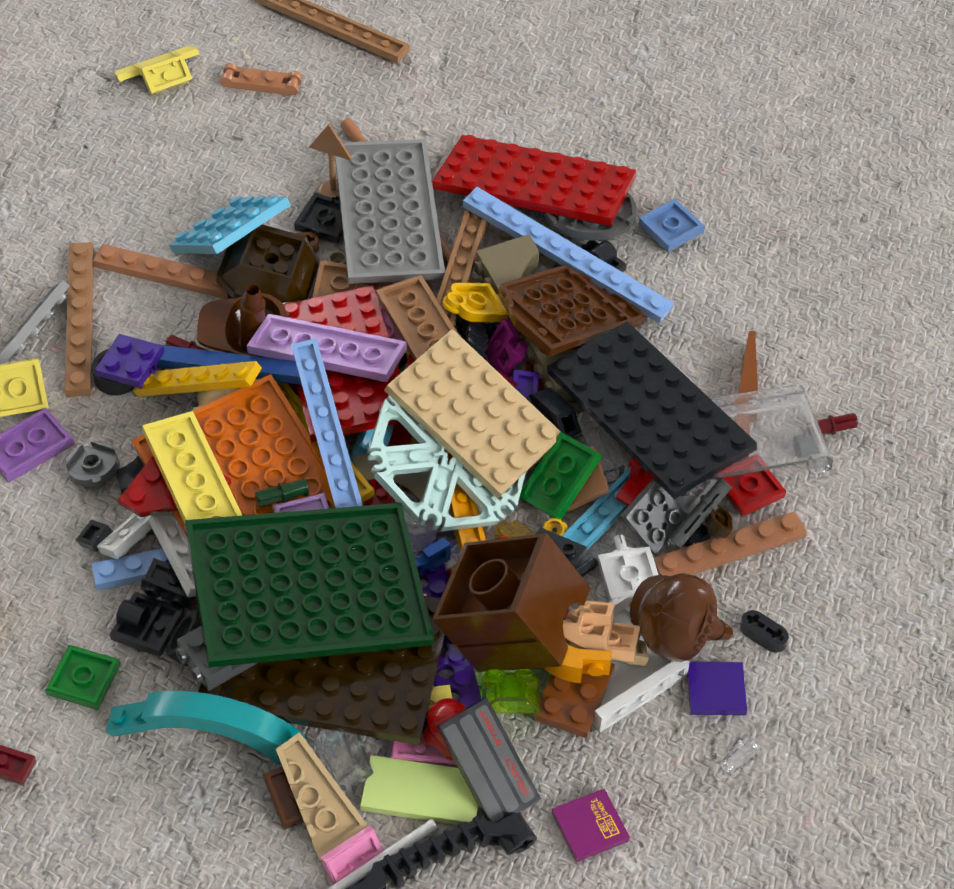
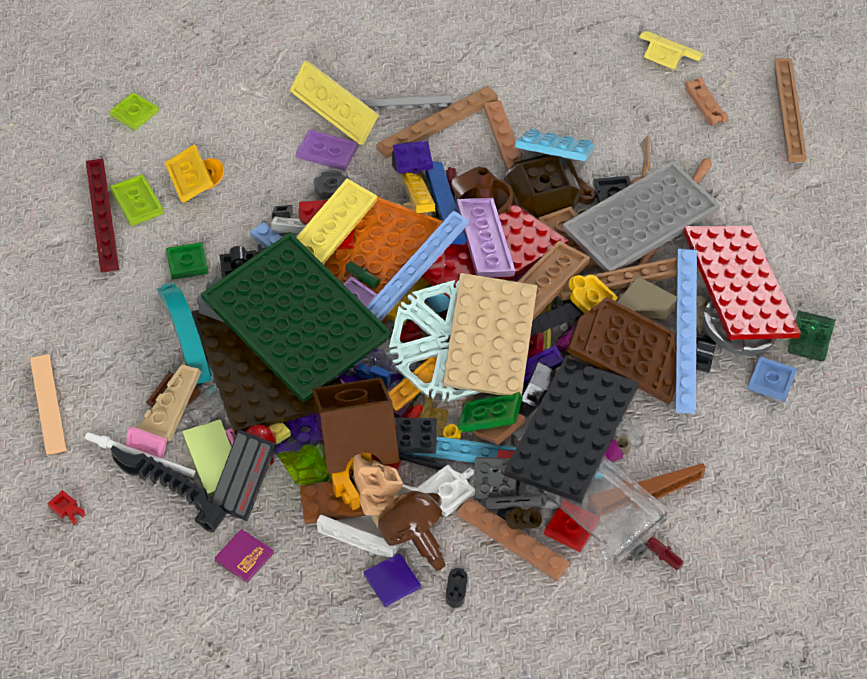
camera: 60 degrees right, 0 degrees up
none -> clear green bracket [788,310,836,362]

